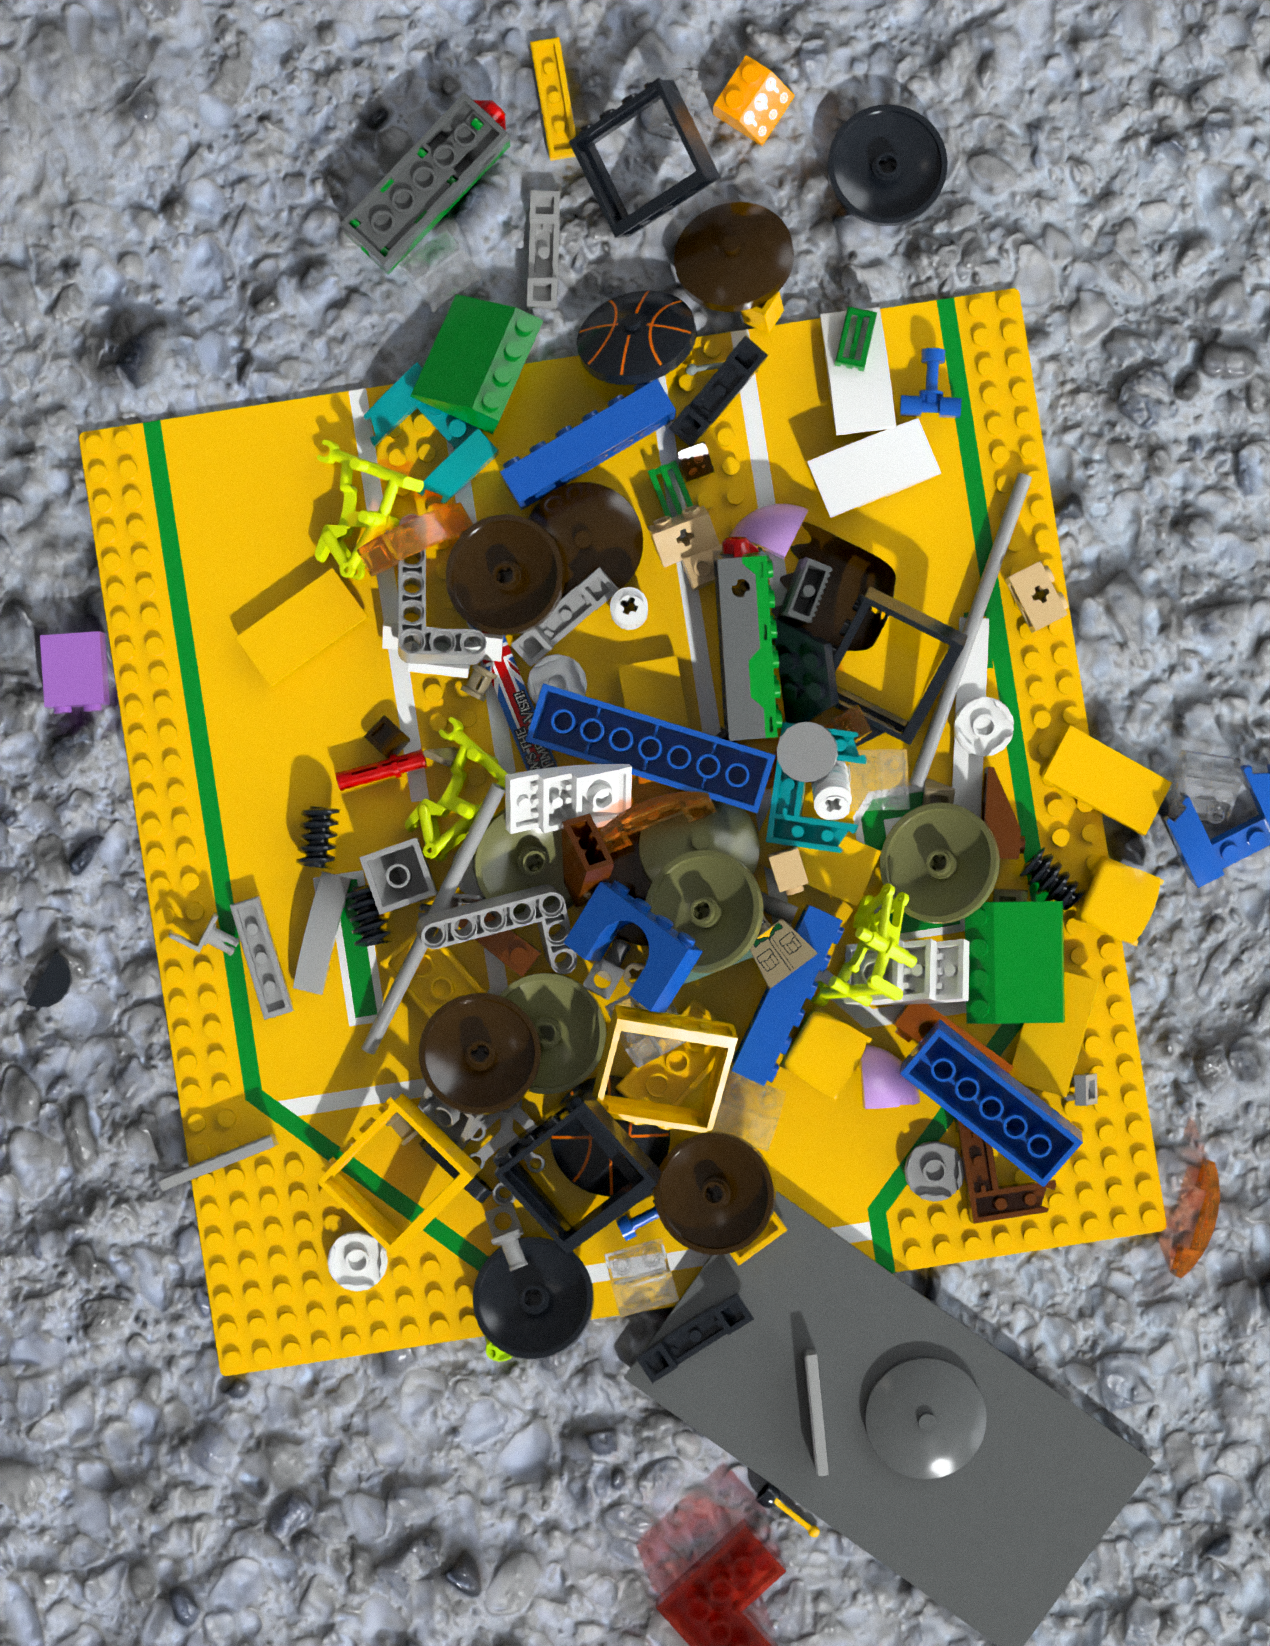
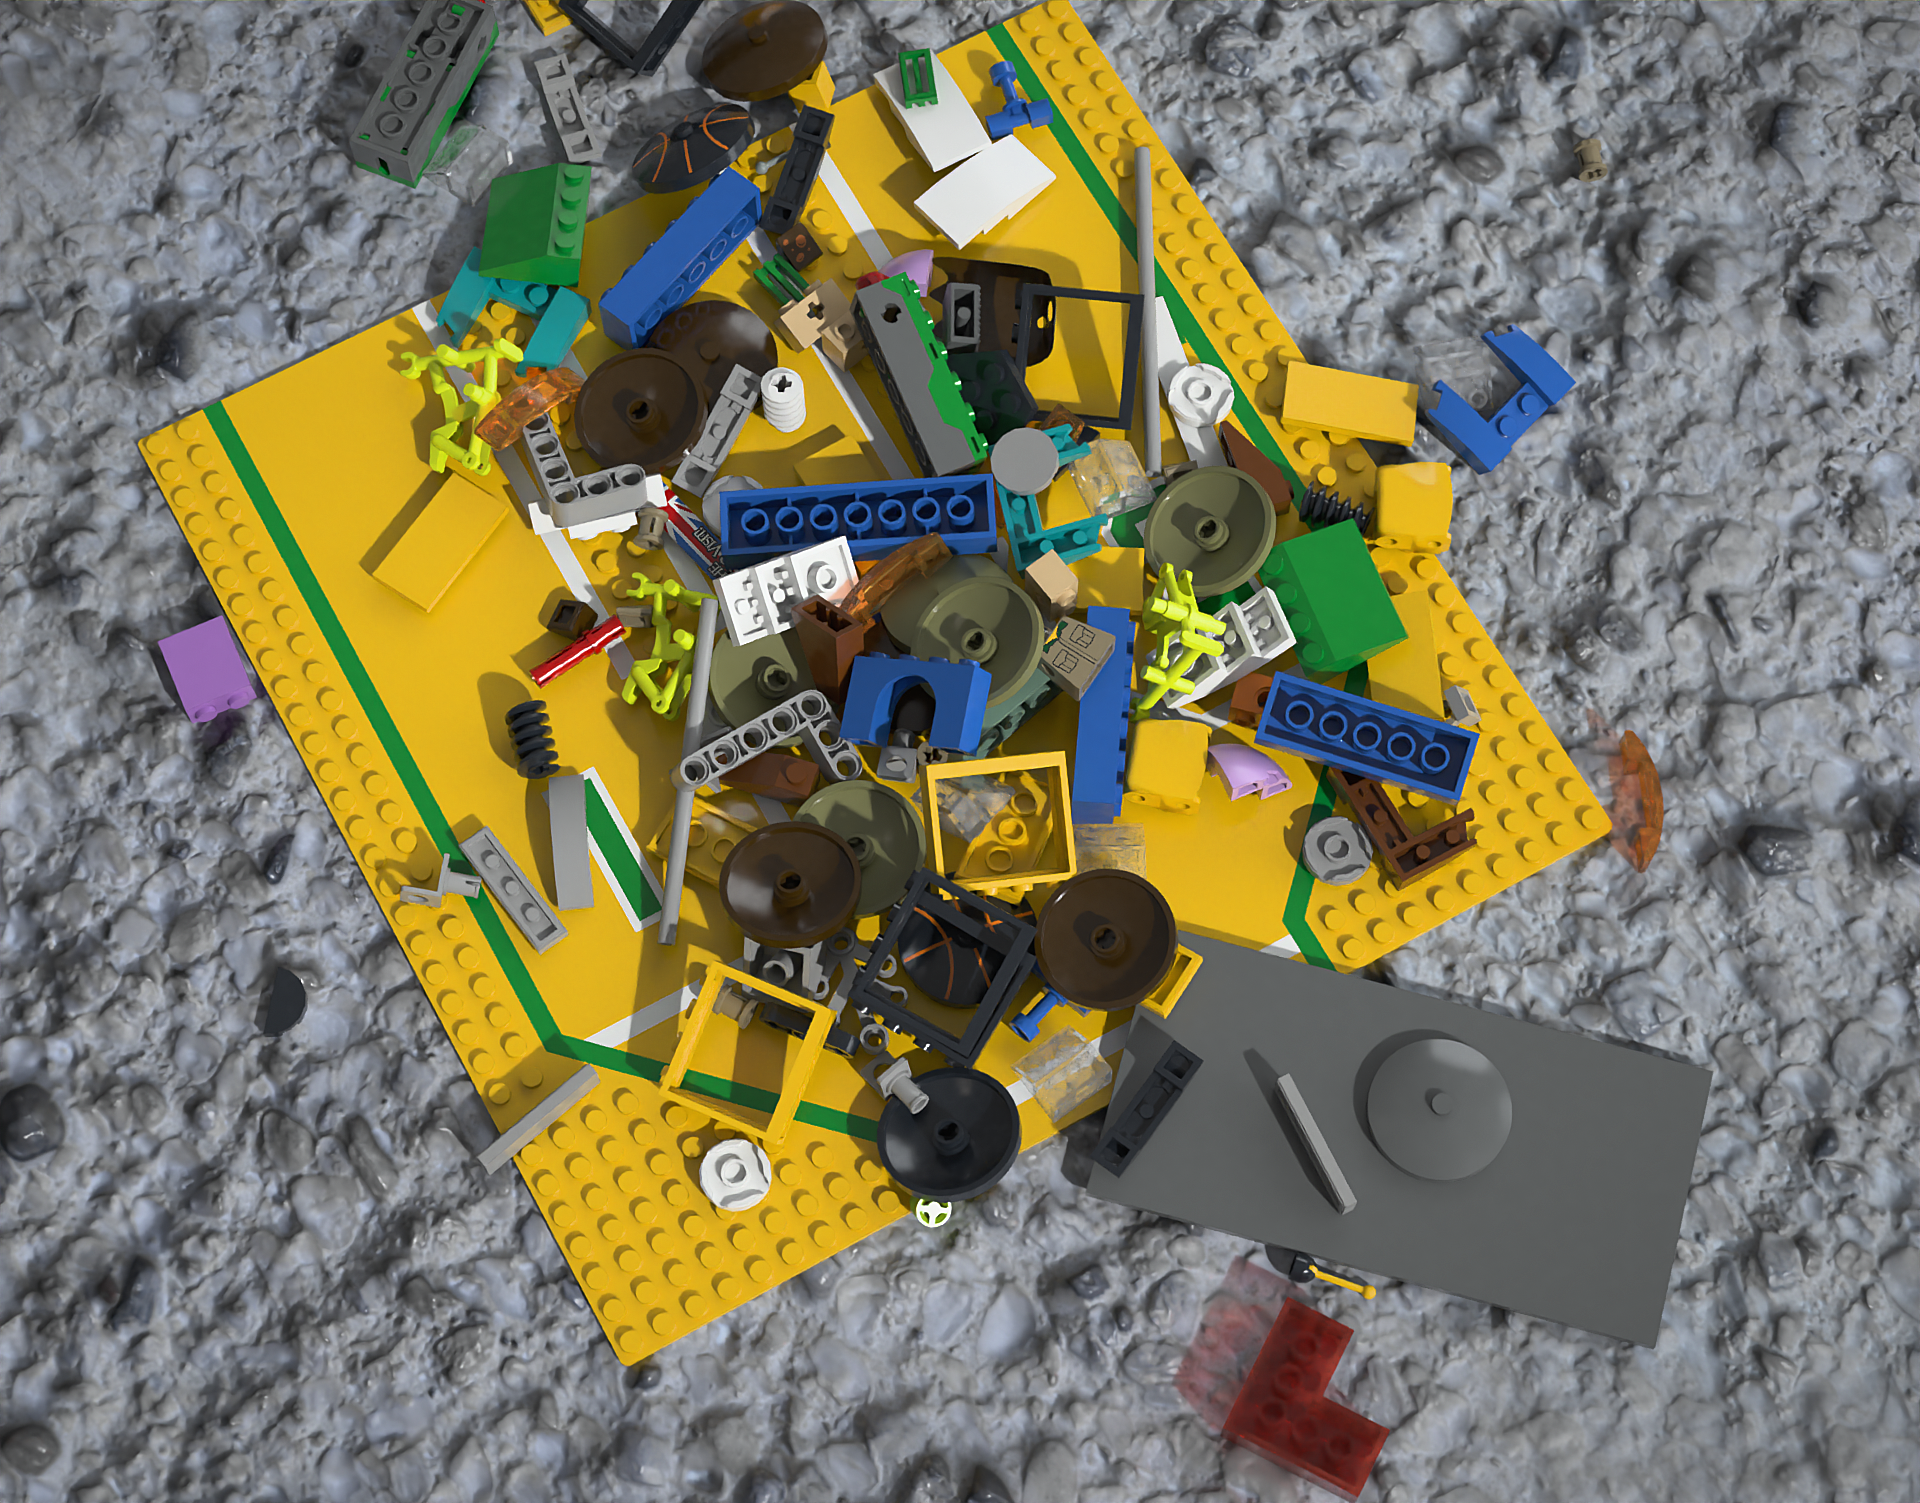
camera: 25 degrees left, 20 degrees down
black piece [345,885,392,947] -> none
light grey slope [359,837,438,915] -> none
white piece [811,760,852,820] -> none
tan brick [1005,561,1068,633] -> none

